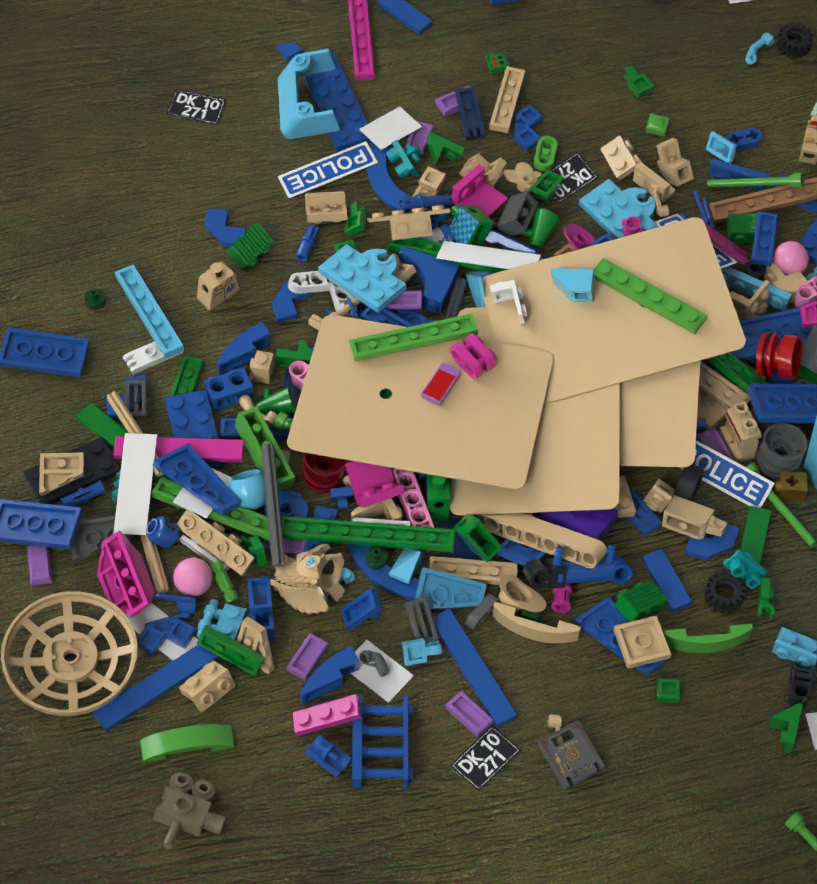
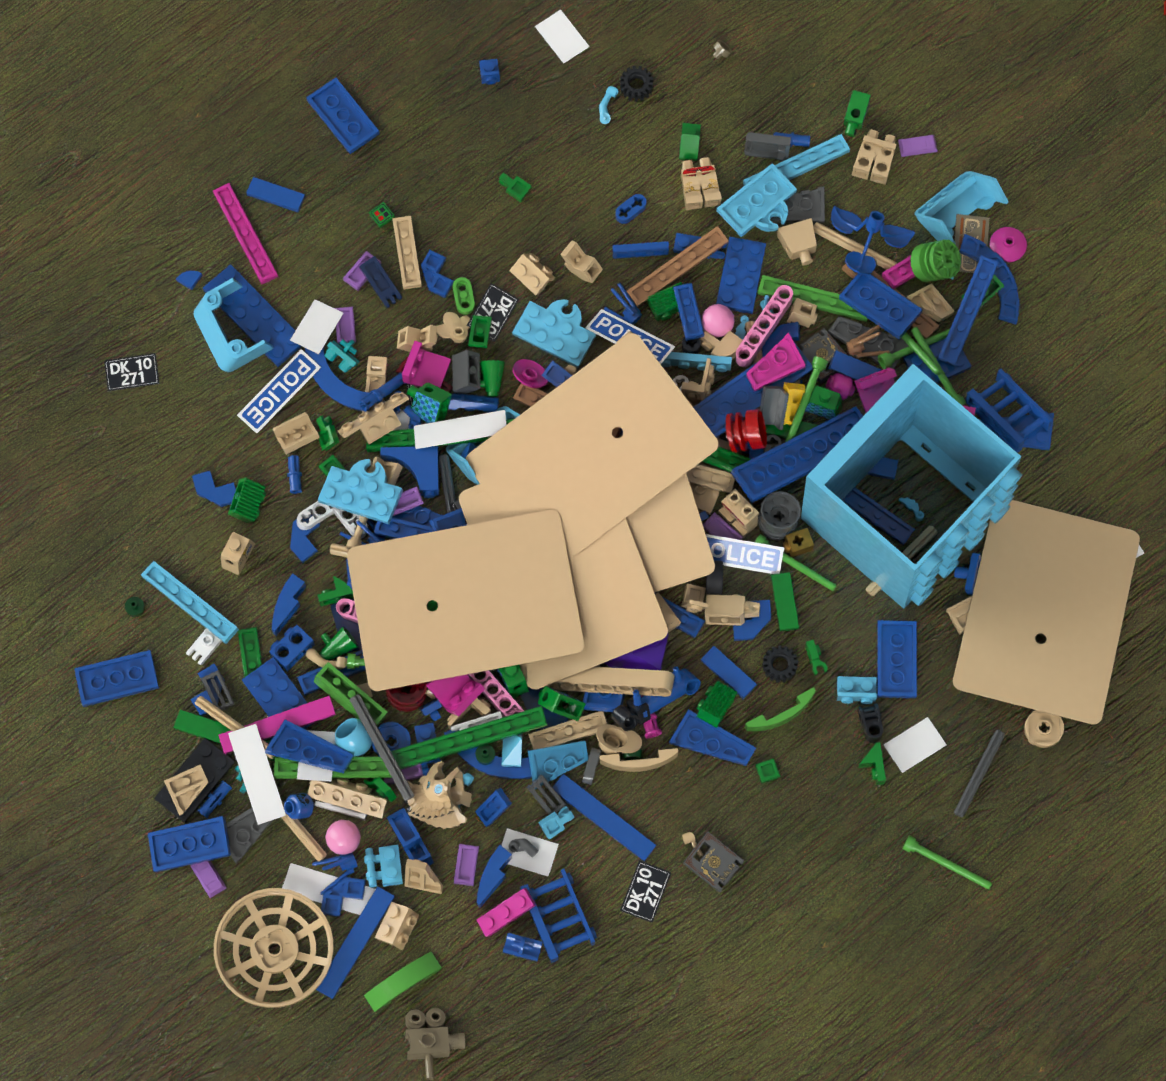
camera: 20 degrees left, 15 degrees up
dark pink wedge [97,531,155,616] -> none
green tile [197,625,265,676] -> none
bright green axle [210,561,238,603] -> none
tan brick [249,350,274,384] -> none
bright green plate [349,313,478,362] -> none
tile [421,362,461,406] -> none
green slope [426,131,465,166] -> none
medium lavender tile [445,690,494,738] -> none
dark pink brick [450,334,497,379] -> none
white bracket [490,280,527,325] -> none
medium azure slope [551,268,595,302] -> none
bright green plate [593,258,707,334] -> none
tan plate [613,616,671,669] -> none
dark pink plate [622,217,643,236] -> none
tan bracket [633,162,675,203] -> none
bright green tile [646,114,669,137] -> none
tan hand [652,190,669,217] -> none
dark pink piece [705,223,748,265] -> none
medium azure slope [706,131,737,163] -> none
bright green piece [707,172,804,189] -> none
teal hips [723,549,767,589] -> none

